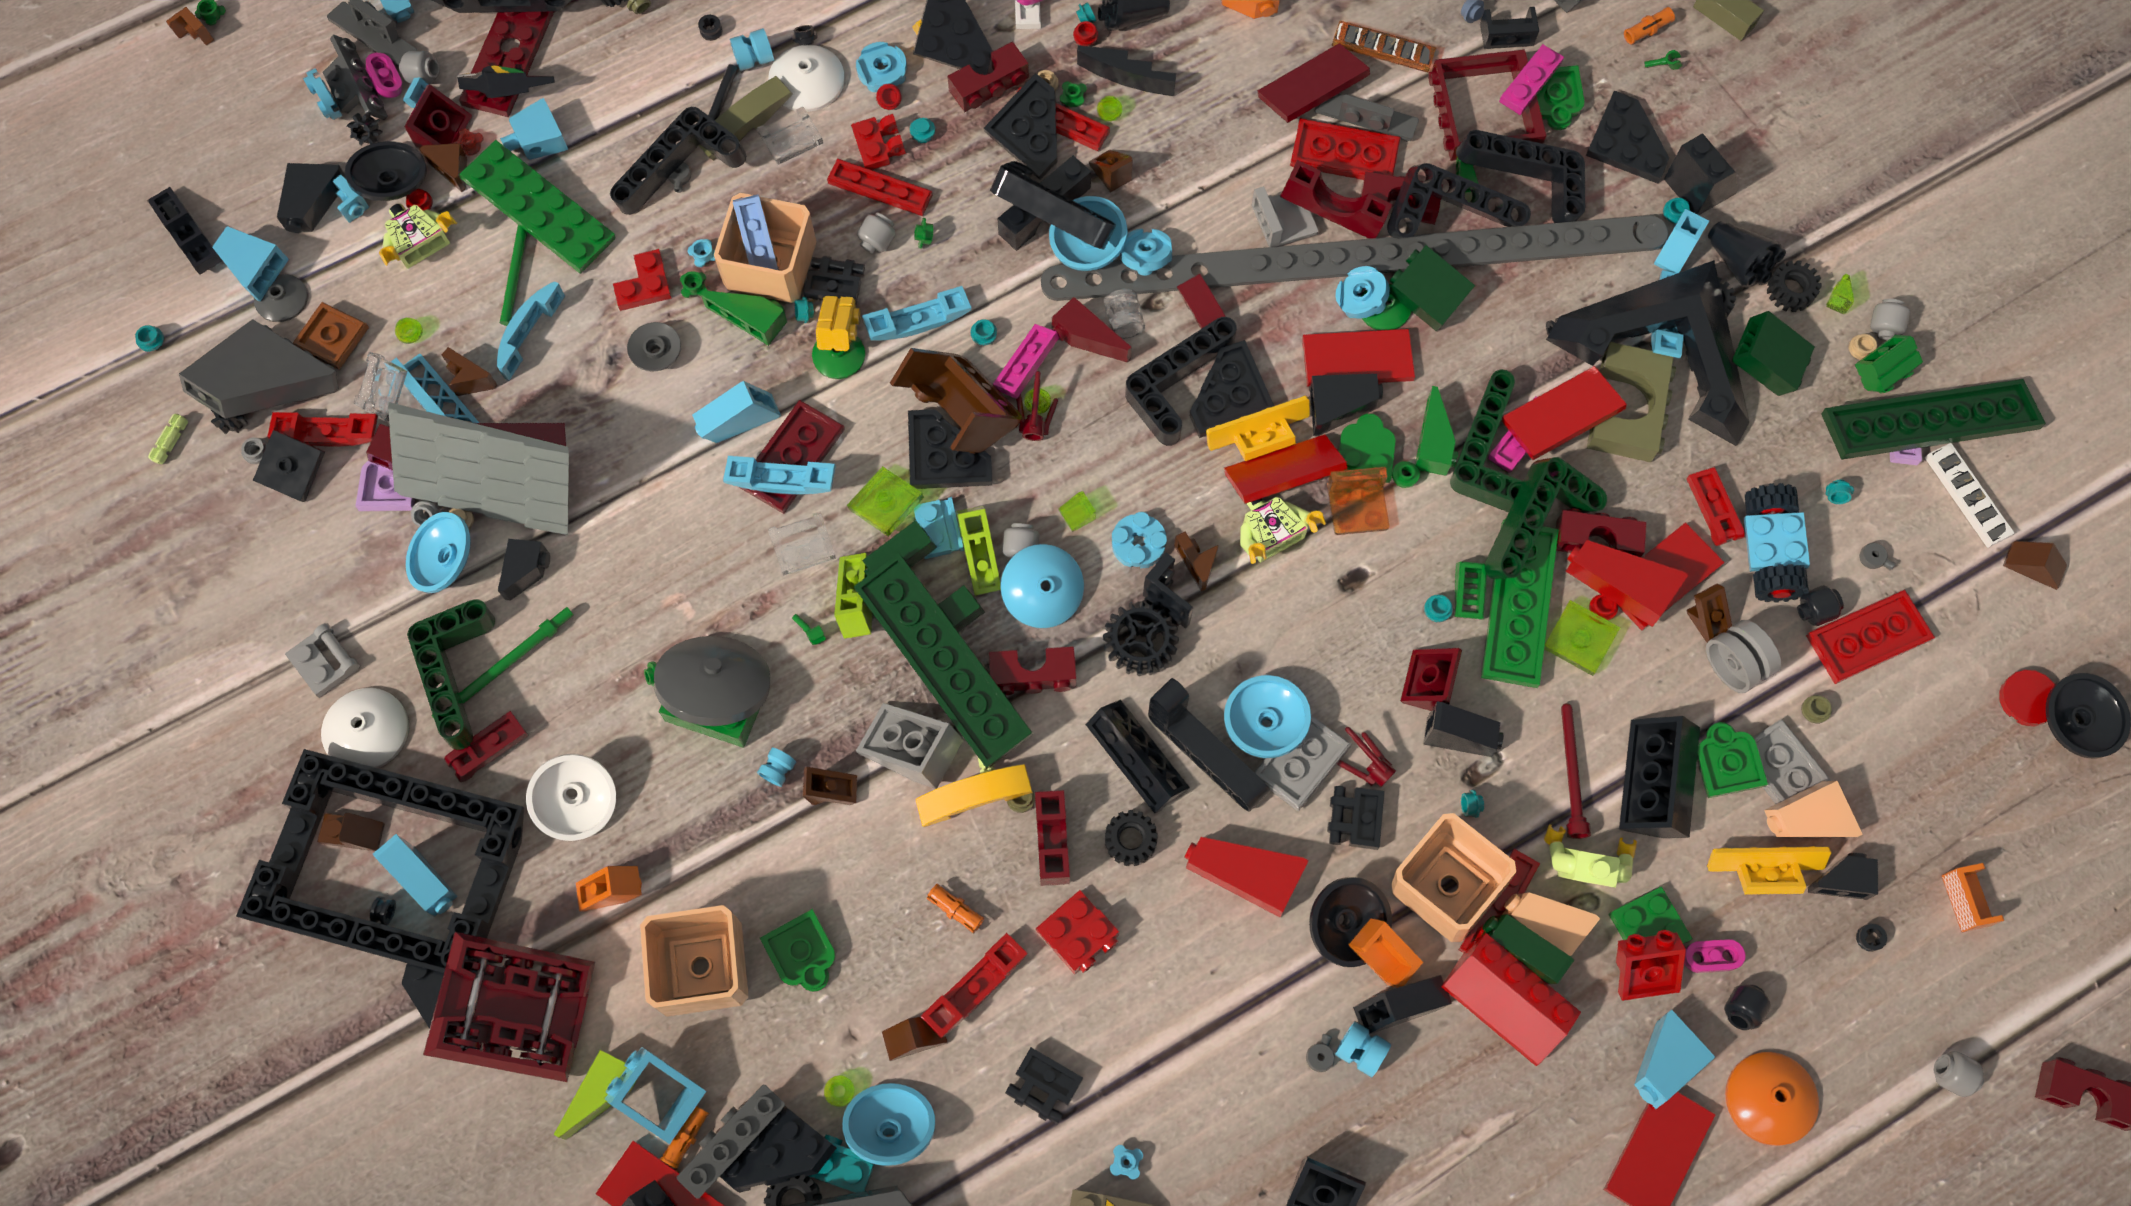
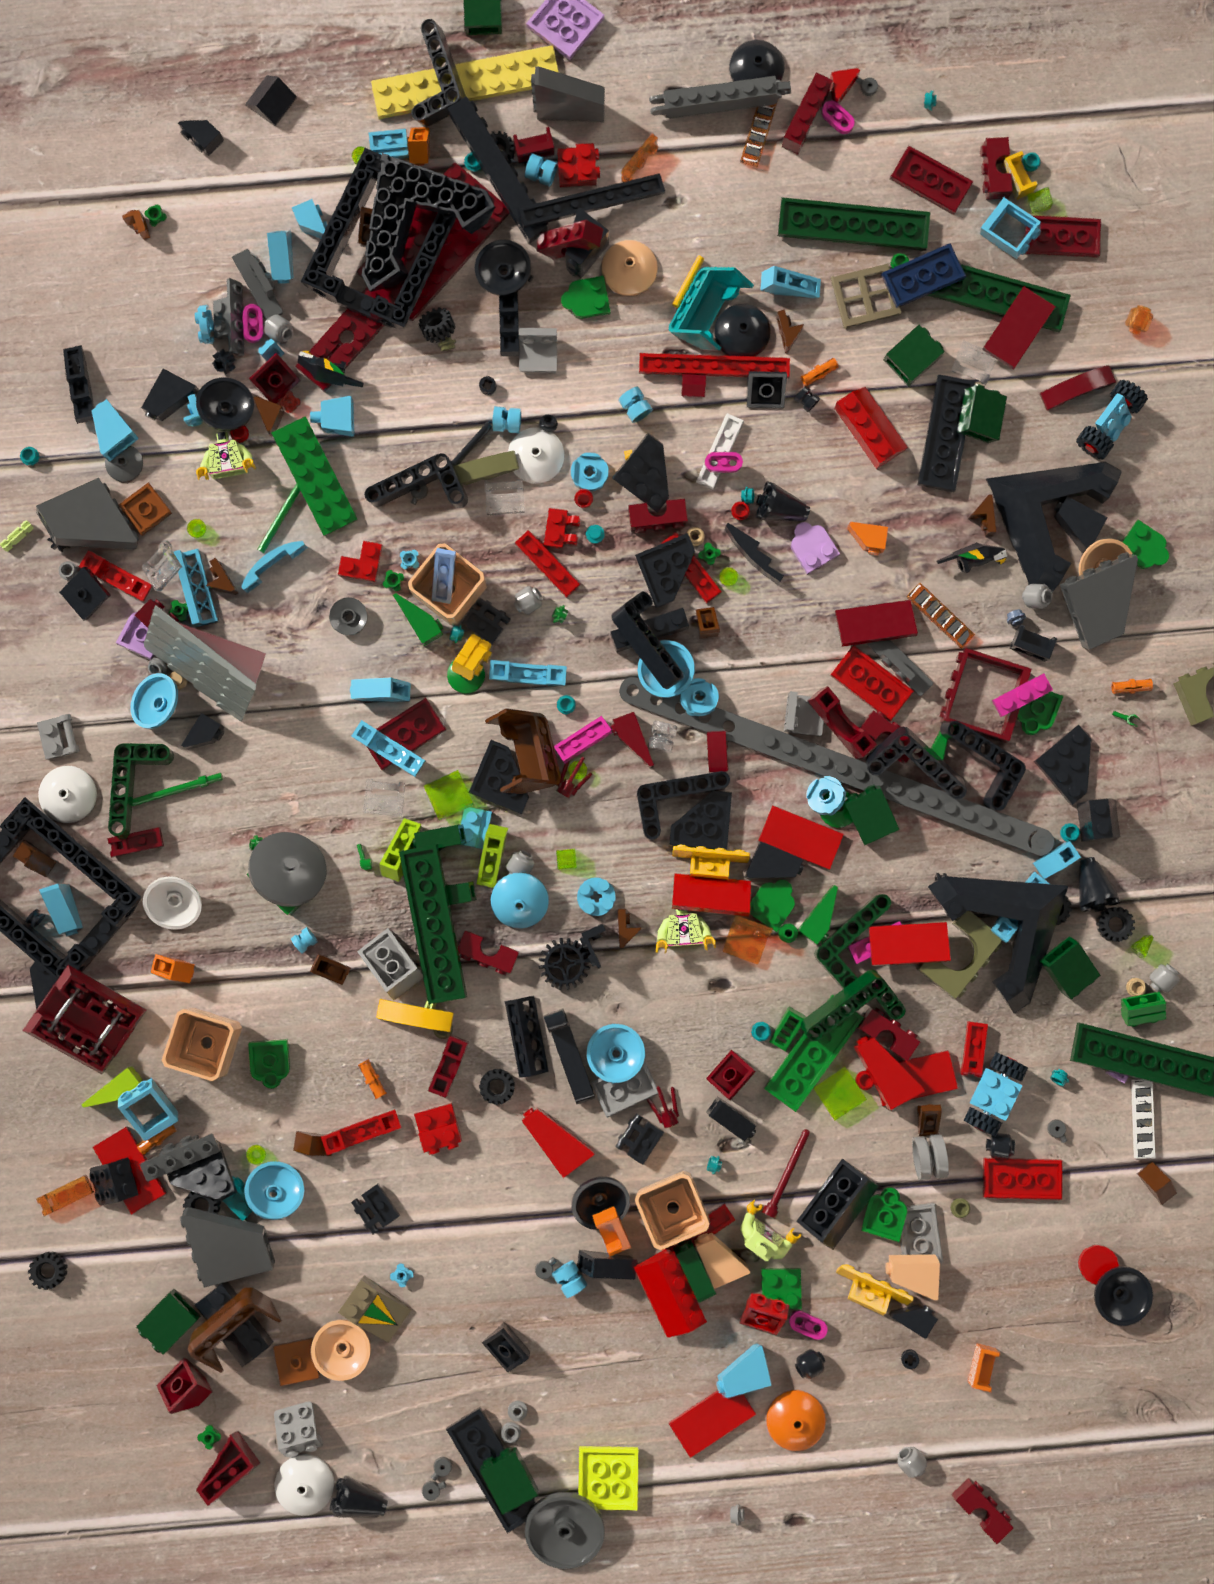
camera: 25 degrees right, 15 degrees up
none -> lavender plate [791,522,840,574]

